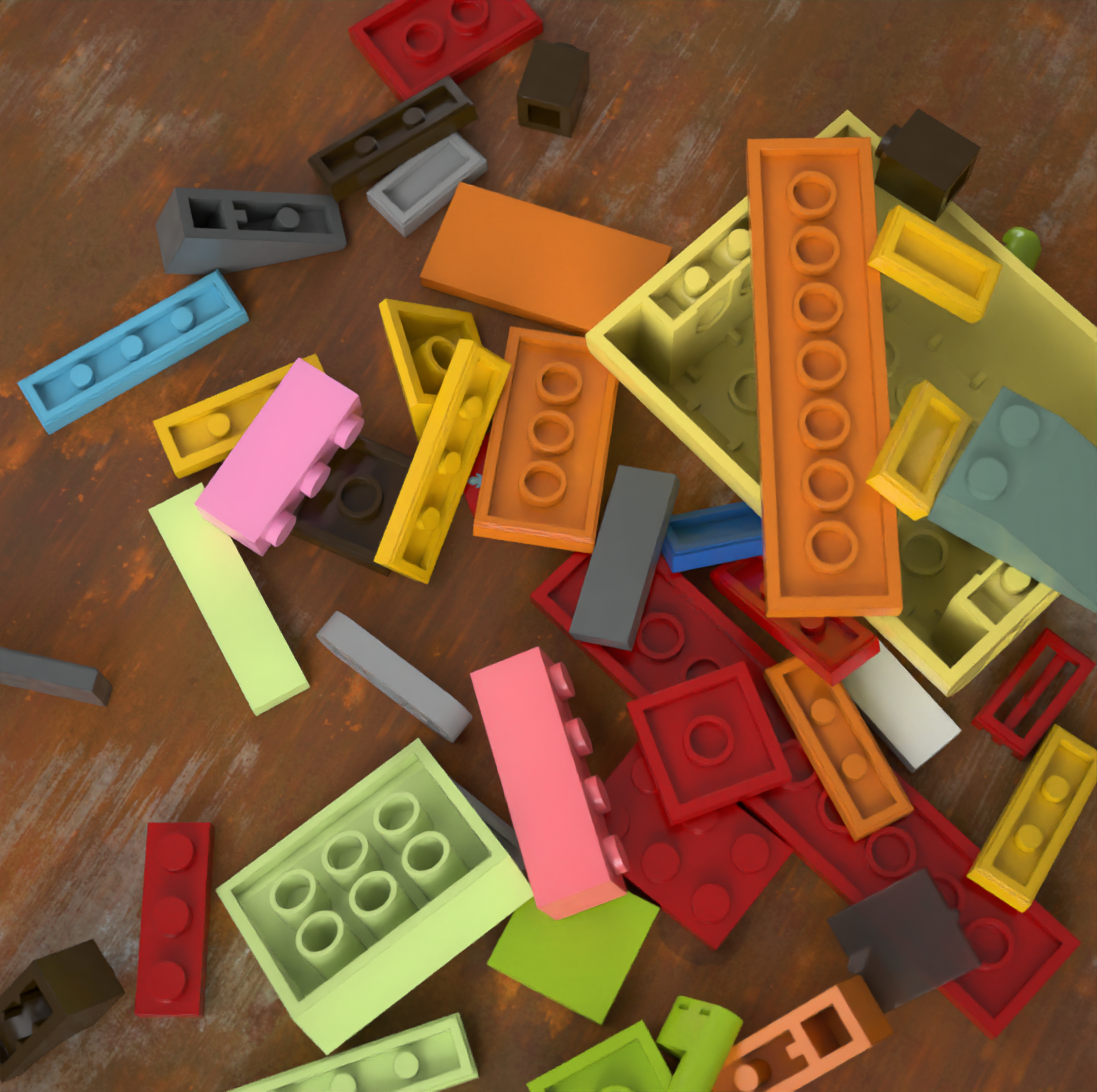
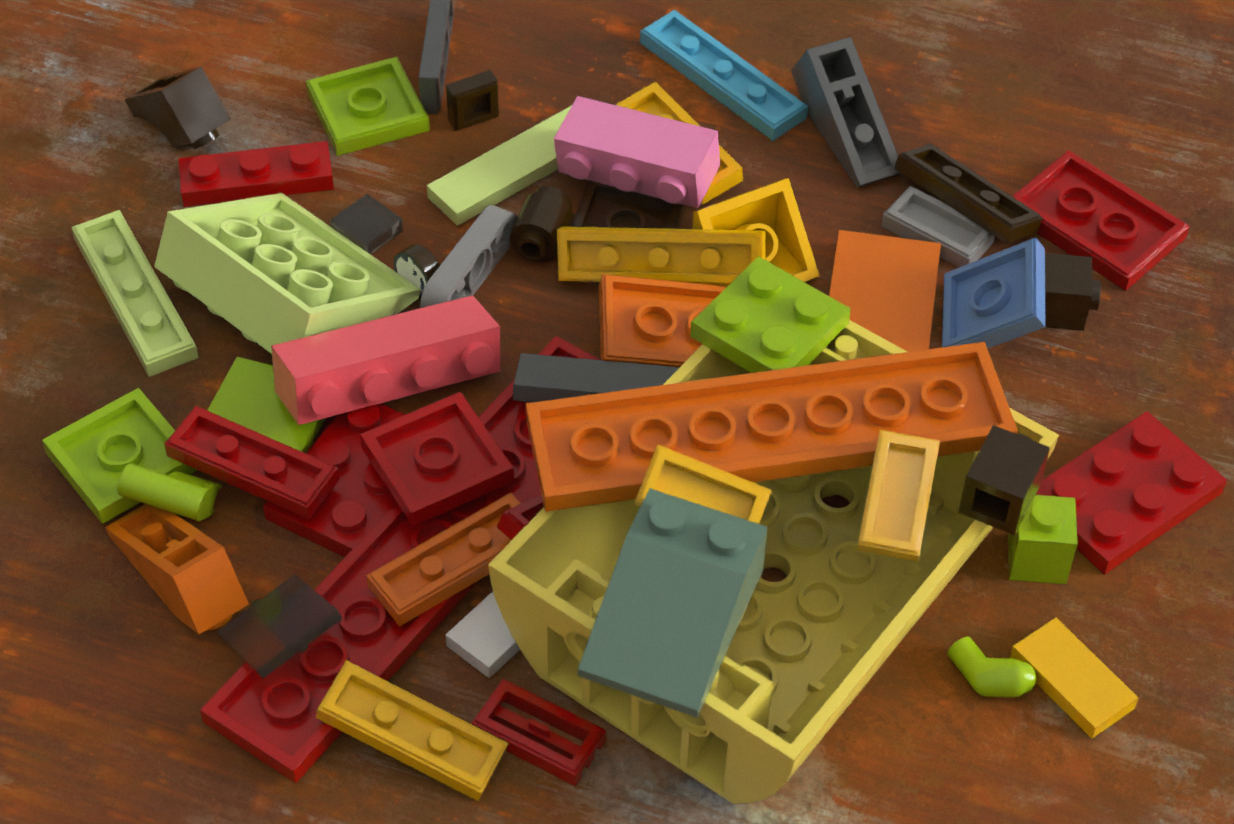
camera: 75 degrees right, 20 degrees down
none -> red tile [164,406,340,519]
none -> lime tile [306,57,430,156]
none -> clear smoke tile [330,194,403,254]
none -> tile [393,244,440,299]
none -> dark brown tile [446,70,499,131]
none -> dark brown brick [510,186,573,262]
none -> lime plate [690,256,851,373]
none -> medium blue tile [942,237,1046,349]
none -> yellow tile [1010,618,1139,739]
none -> red plate [1036,411,1227,575]

